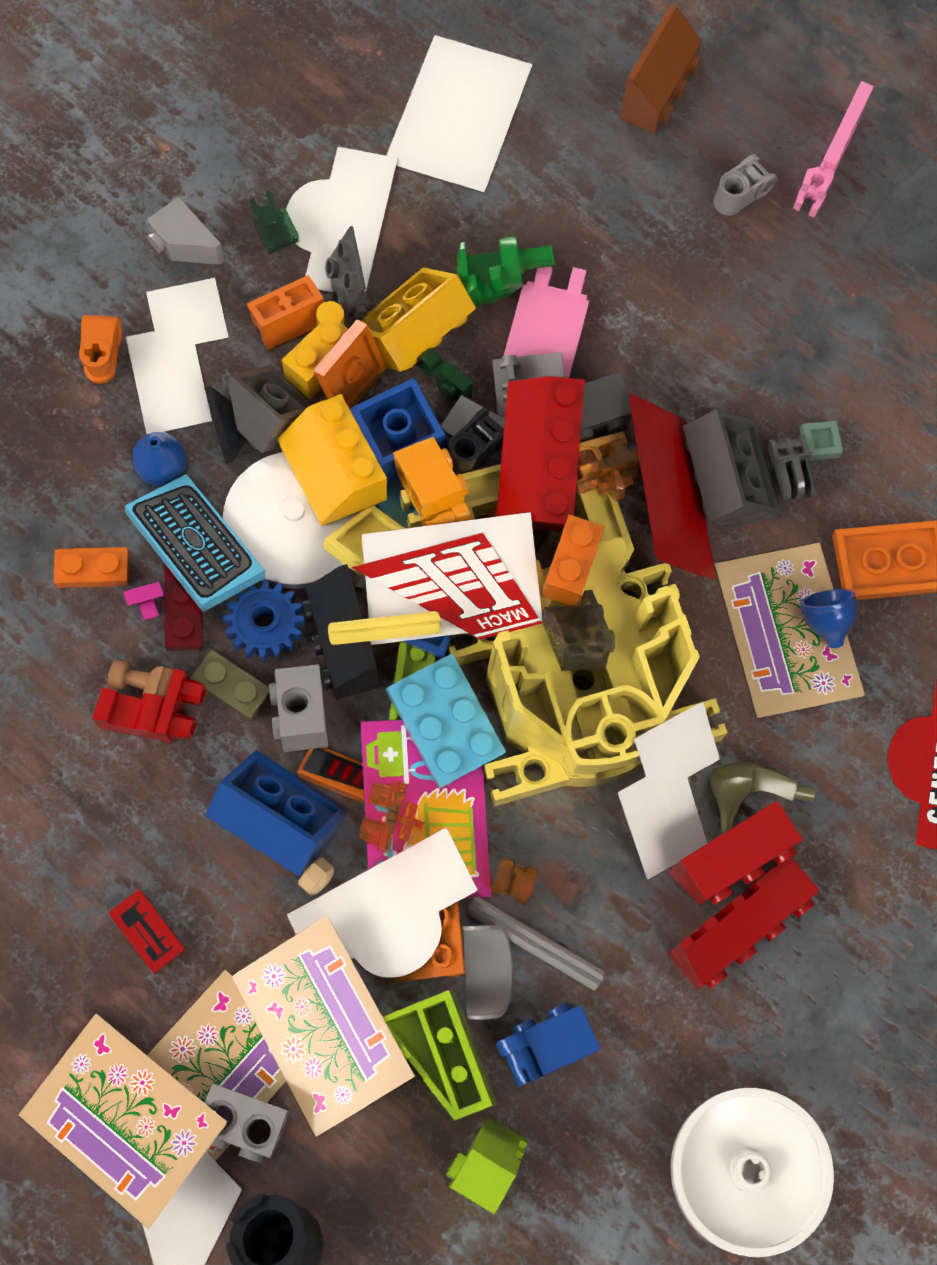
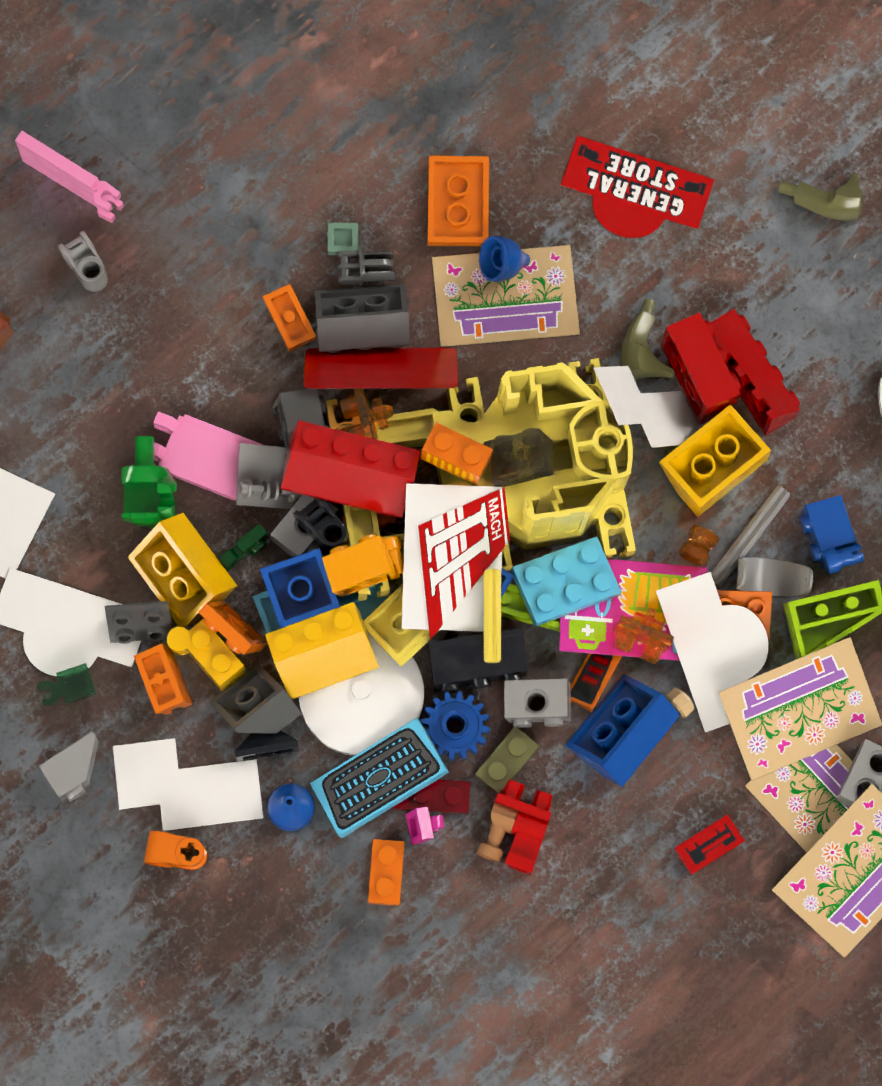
camera: 80 degrees left, 5 degrees up
none -> orange plate [263,284,317,352]
none -> yellow slope [659,405,771,517]

